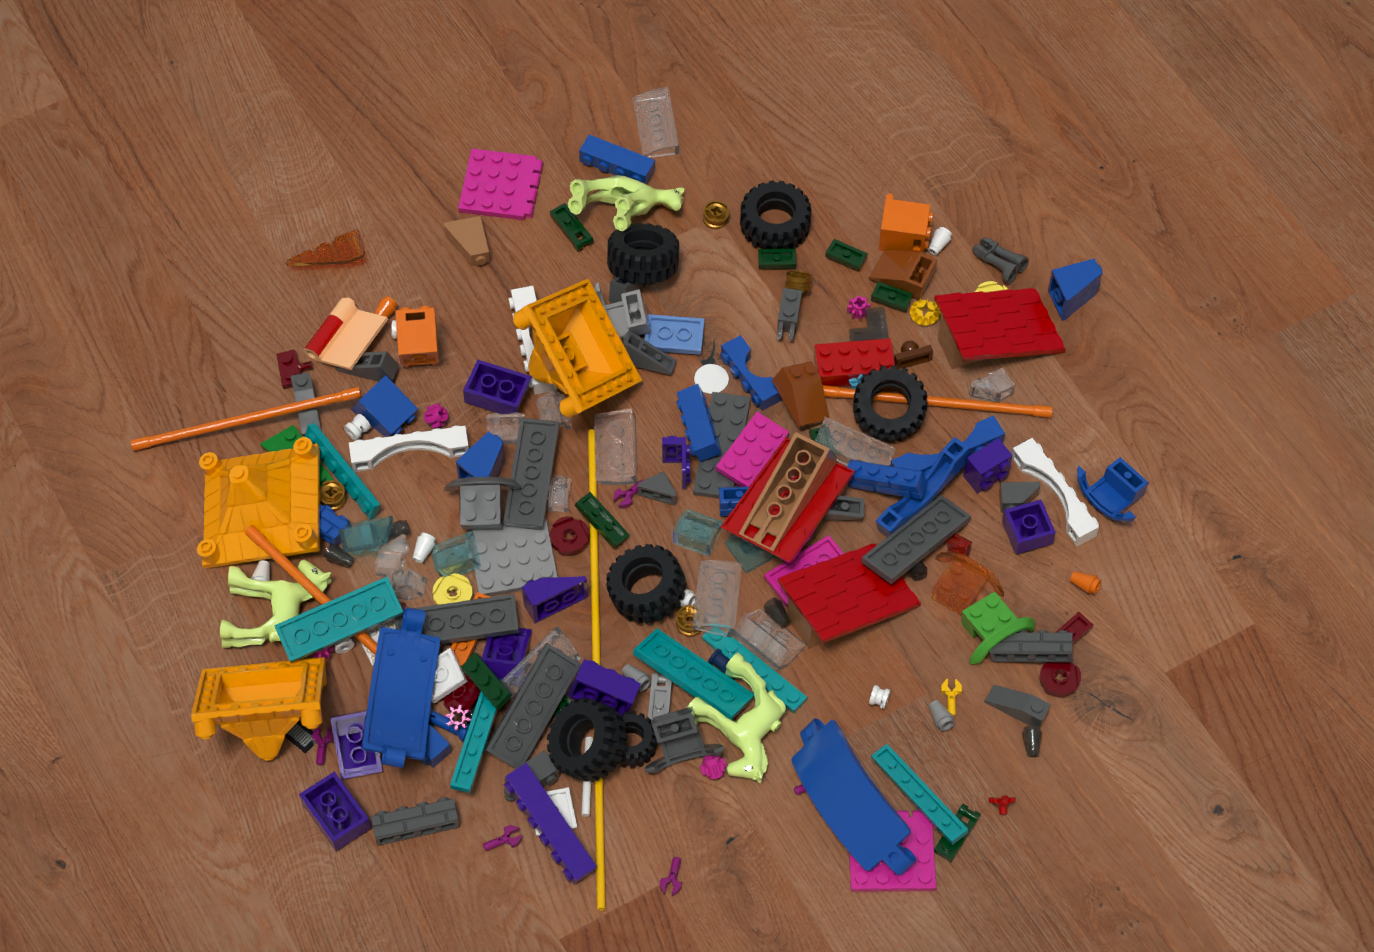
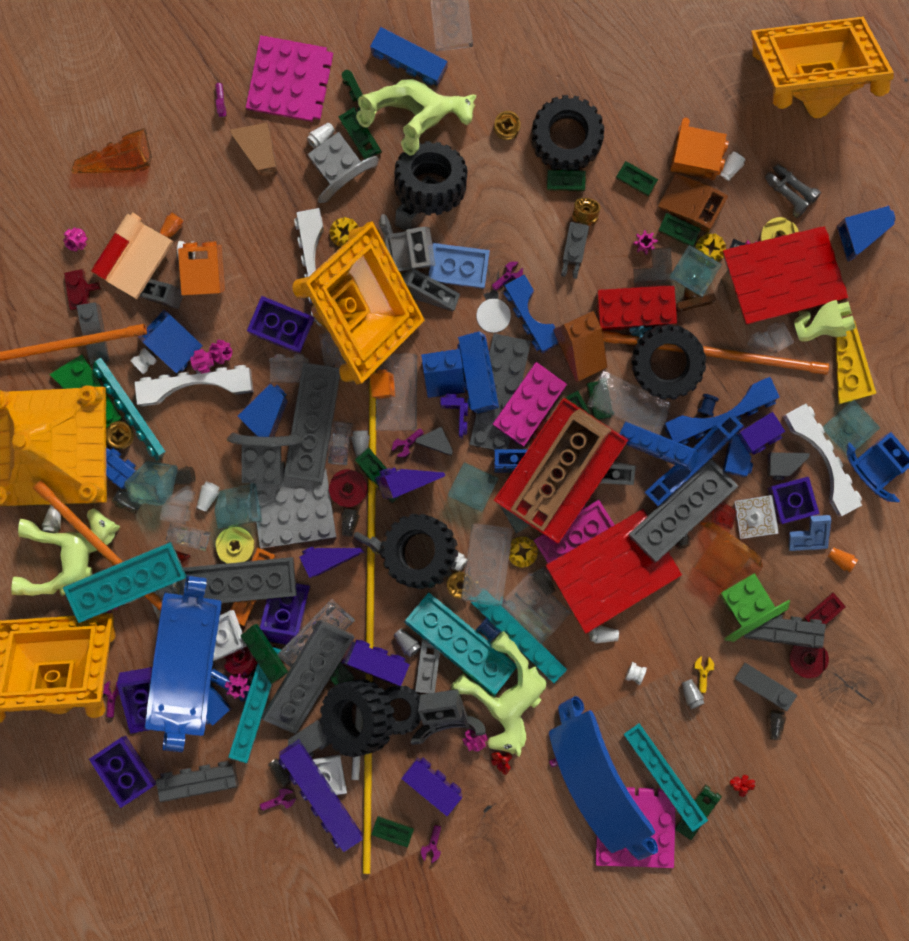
camera: 10 degrees right, 25 degrees up
none -> dark pink gear [63,227,88,252]
none -> dark pink gear [190,349,214,374]
none -> magenta bar [215,83,227,117]
none -> clear smoke cone [267,758,292,788]
none -> white cone [307,123,335,149]
none -> light grey piece [308,132,379,203]
none -> dark green plate [341,70,363,111]
none -> clear smoke cone [341,508,360,537]
none -> light grey cone [351,430,370,457]
none -> dark grey bar [353,532,384,555]
none -> orange brick [370,369,396,399]
none -> dark green plate [371,816,414,848]
none -> dark purple slope [375,467,445,499]
none -> dark purple brick [401,757,462,816]
none -> blue slope [421,349,466,398]
none -> red plant [491,752,512,775]
none -> magenta bar [492,262,523,290]
none -> yellow gear [507,537,538,567]
none -> white cone [589,625,619,644]
none -> clear light blue slope [669,245,722,297]
none -> dark blue bush [697,393,719,417]
none -> blue slope [723,434,753,477]
none -> white plate [735,495,778,539]
none -> light orange piece [751,16,894,118]
none -> medium blue plate [788,515,831,551]
none -> yellowish green hips [794,300,856,342]
none -> clear light blue slope [823,400,880,455]
none -> yellow wing [835,321,877,405]

